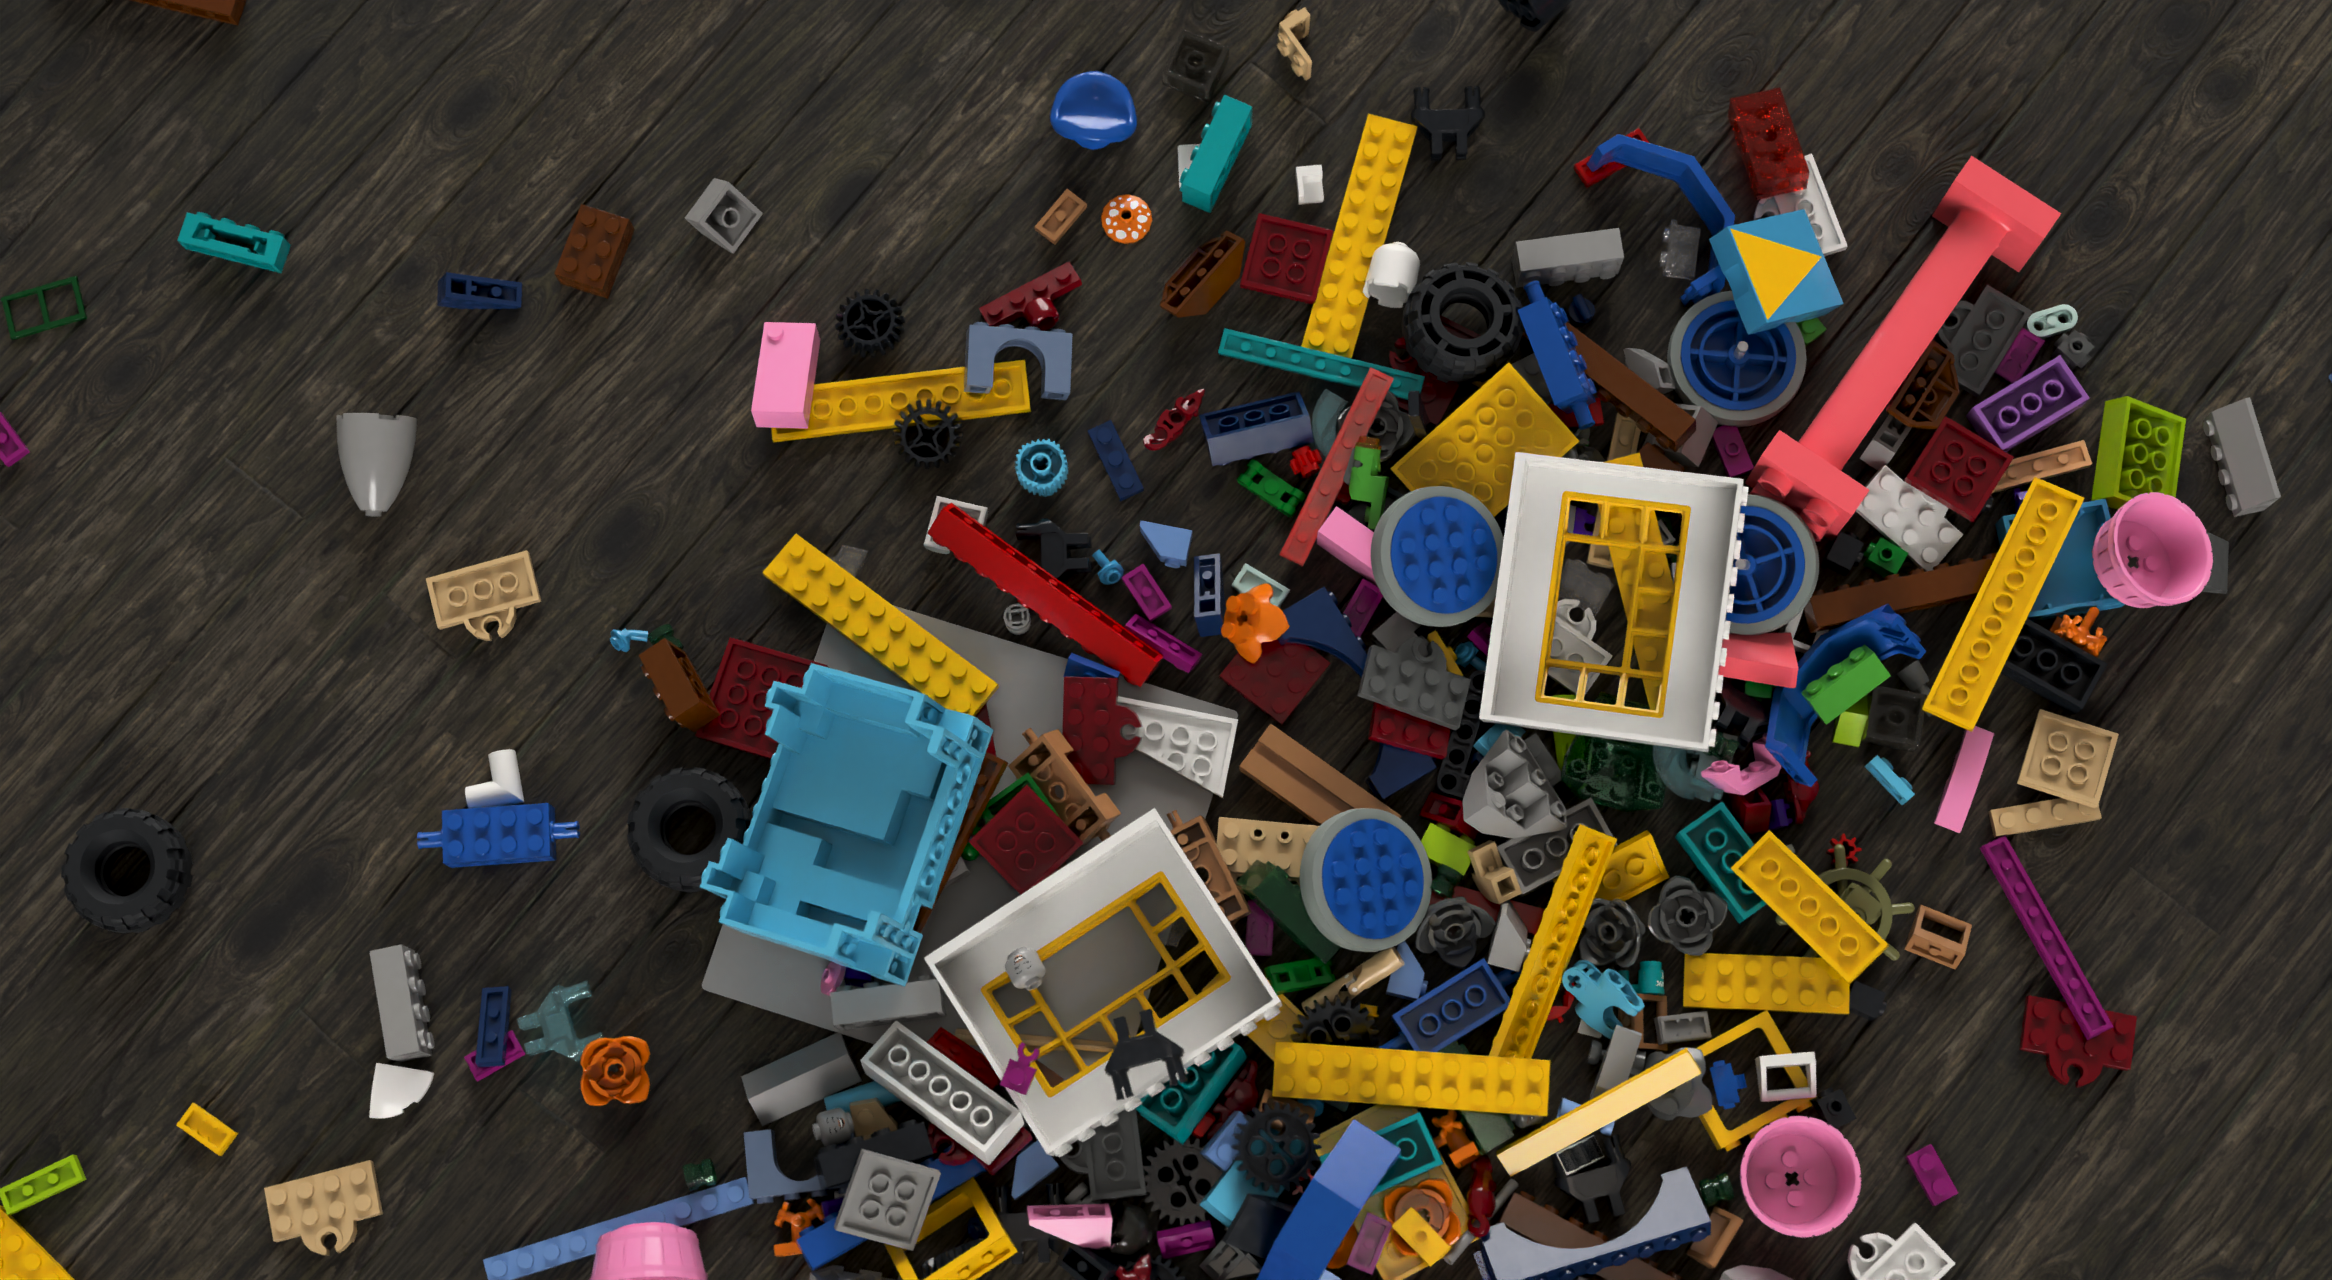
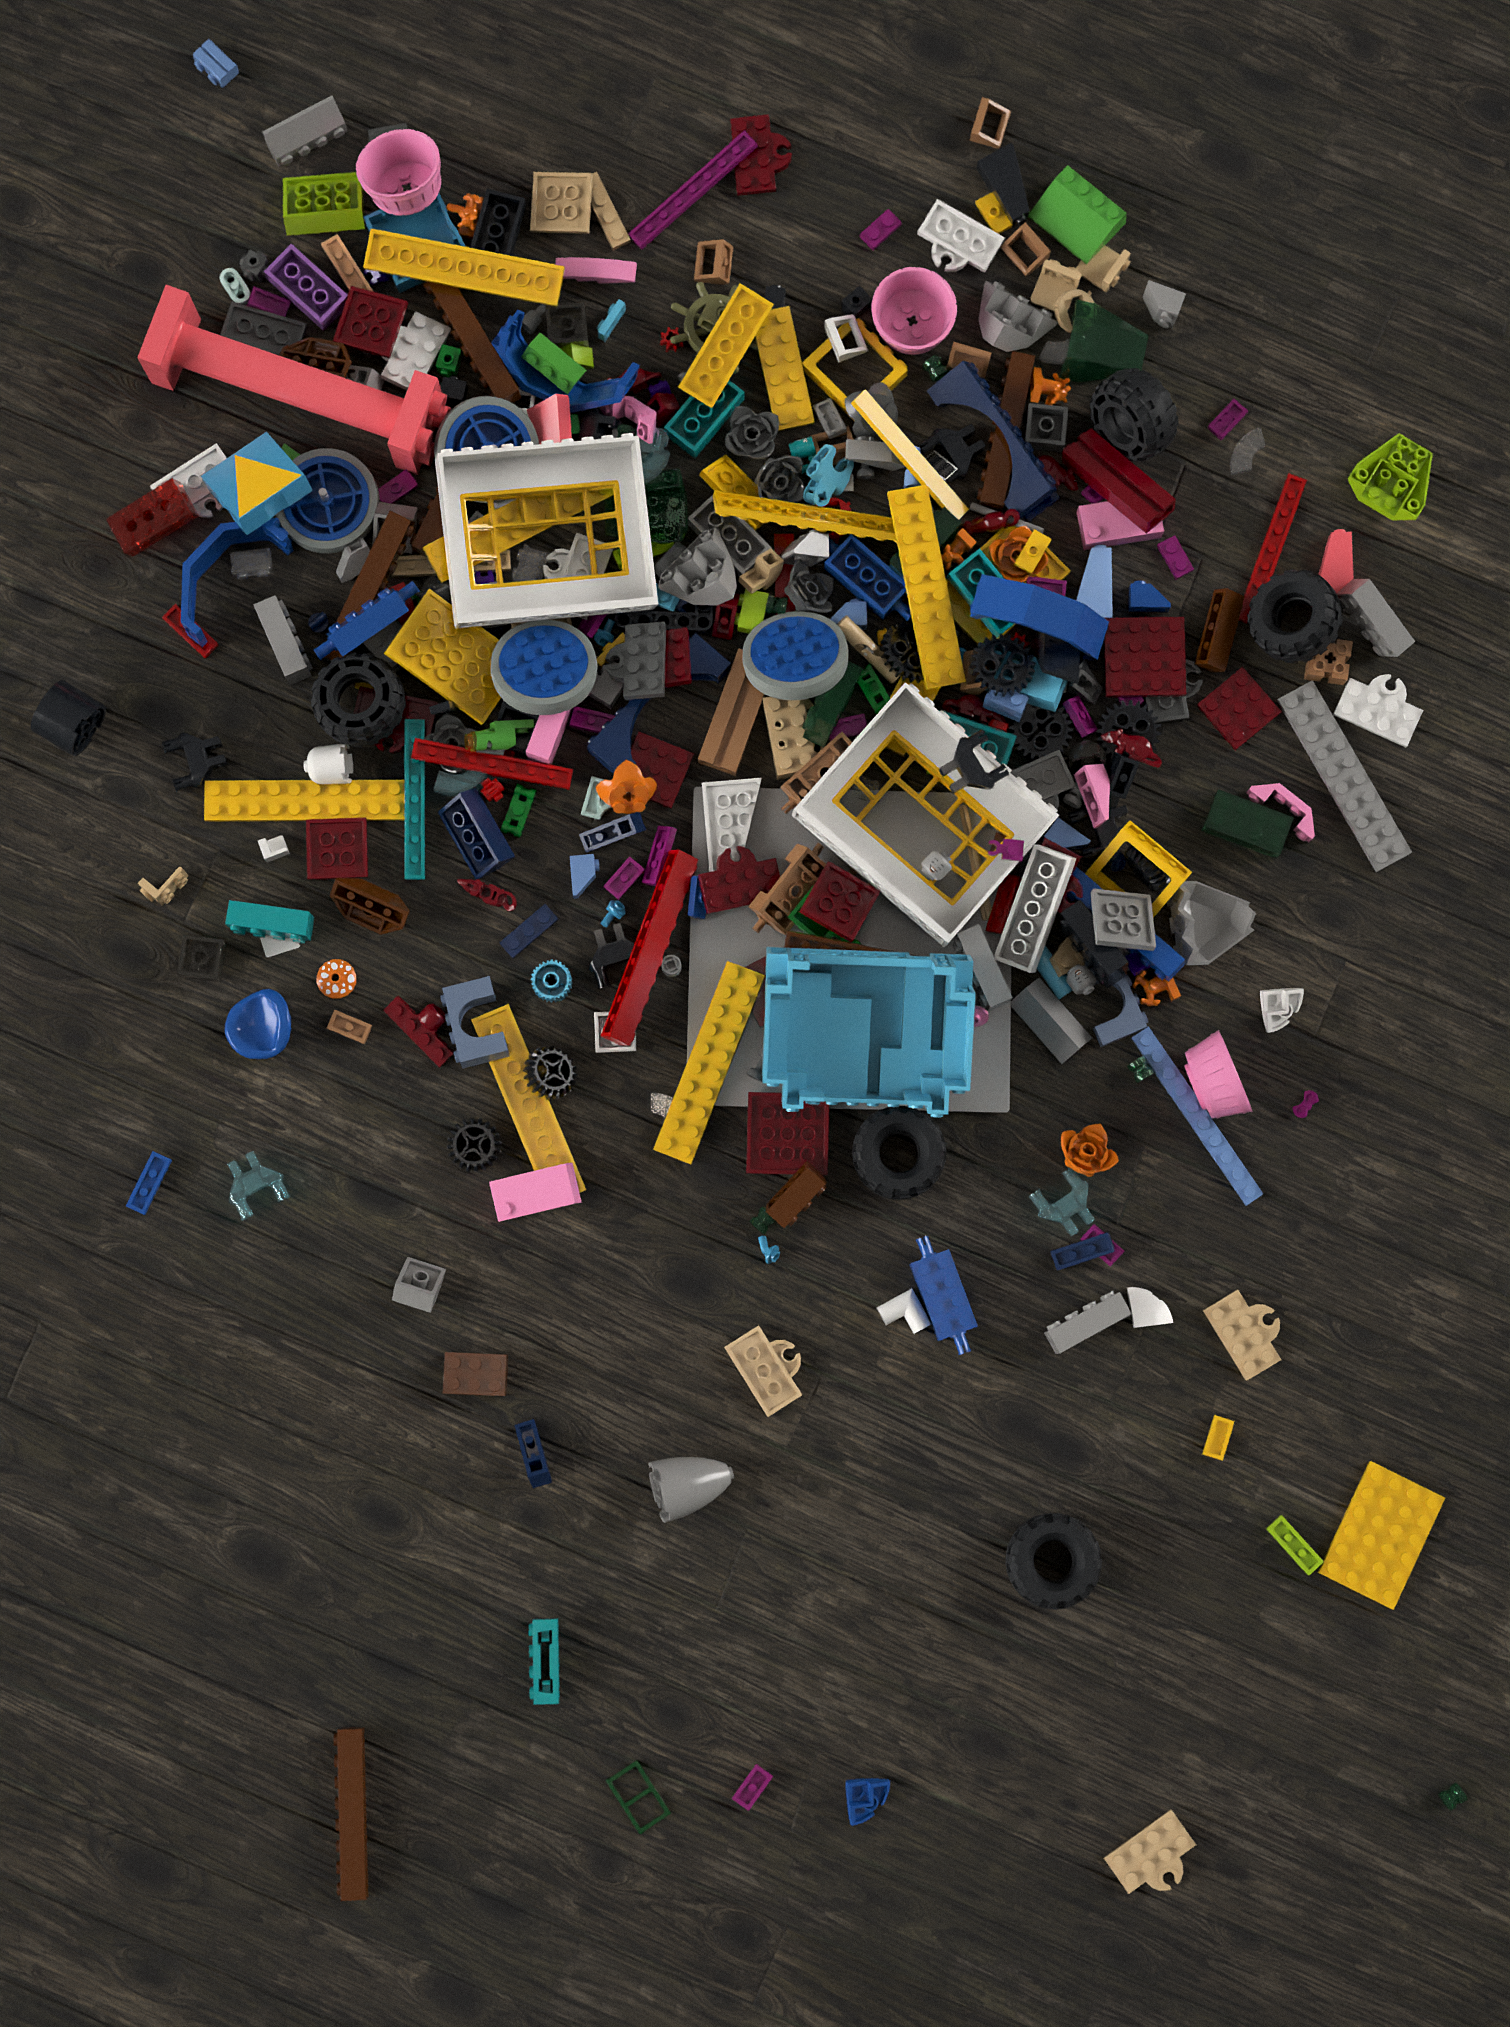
camera: 115 degrees left, 5 degrees up
blue piece [1710,1060,1747,1109] -> none
none -> clear light blue connector [228,1151,290,1221]

